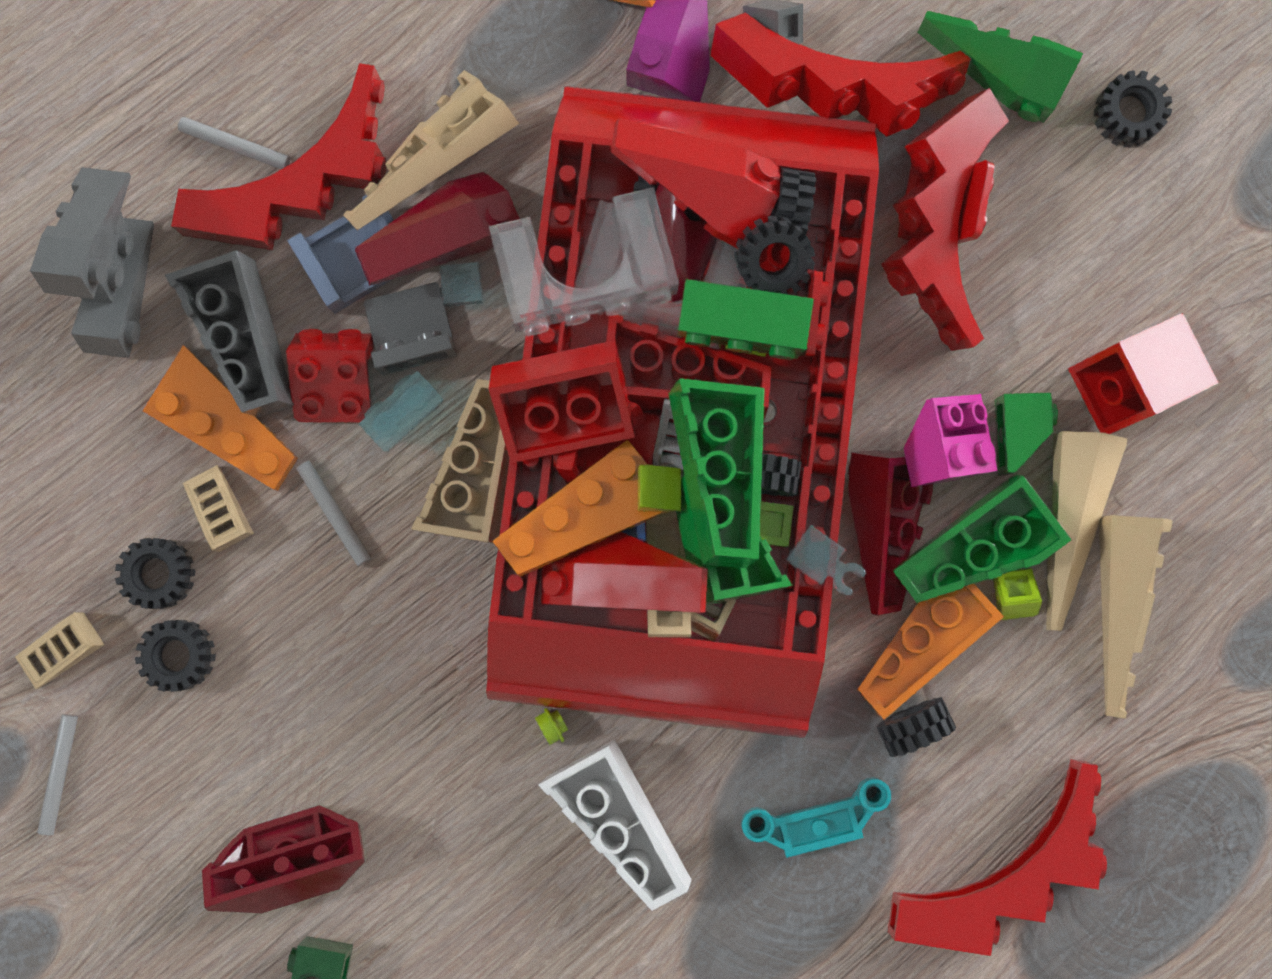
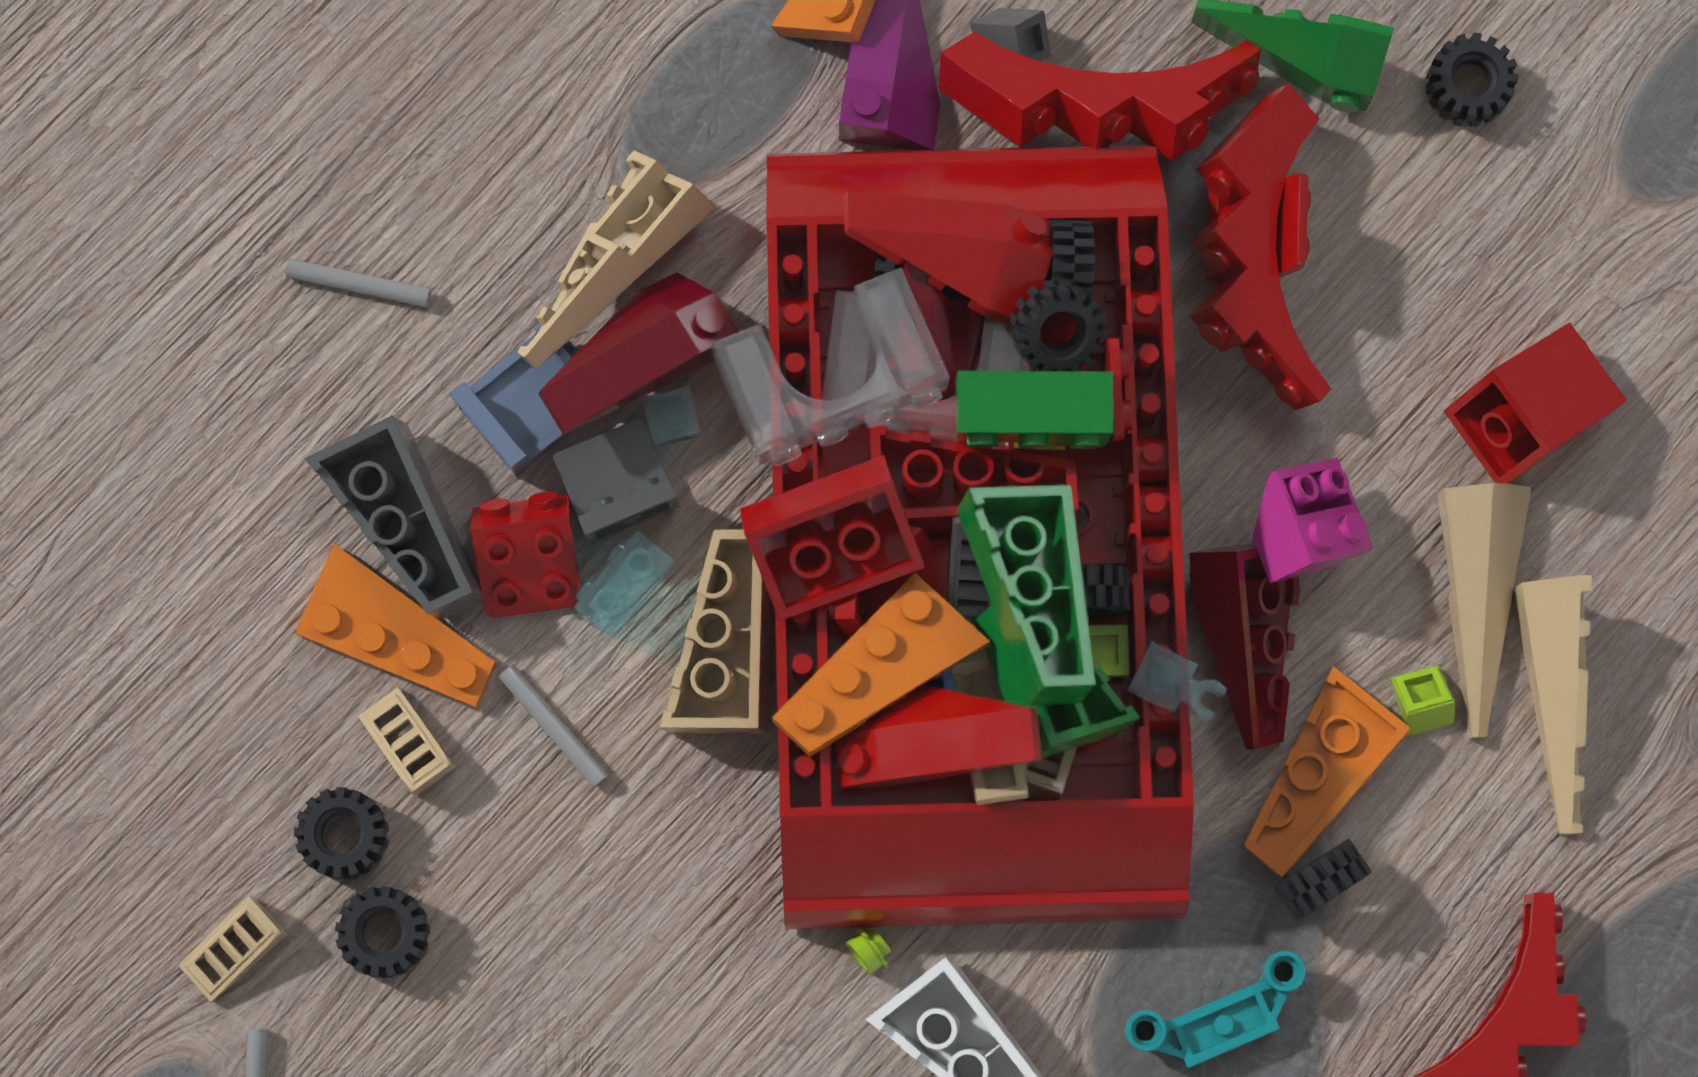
camera: 10 degrees left, 5 degrees down
dark grey wedge [30,167,154,358] -> none
red arch [171,63,386,250] -> none
lime slope [638,465,681,511] -> none
green wedge [892,474,1072,603] -> none
green slope [994,393,1058,476] -> none

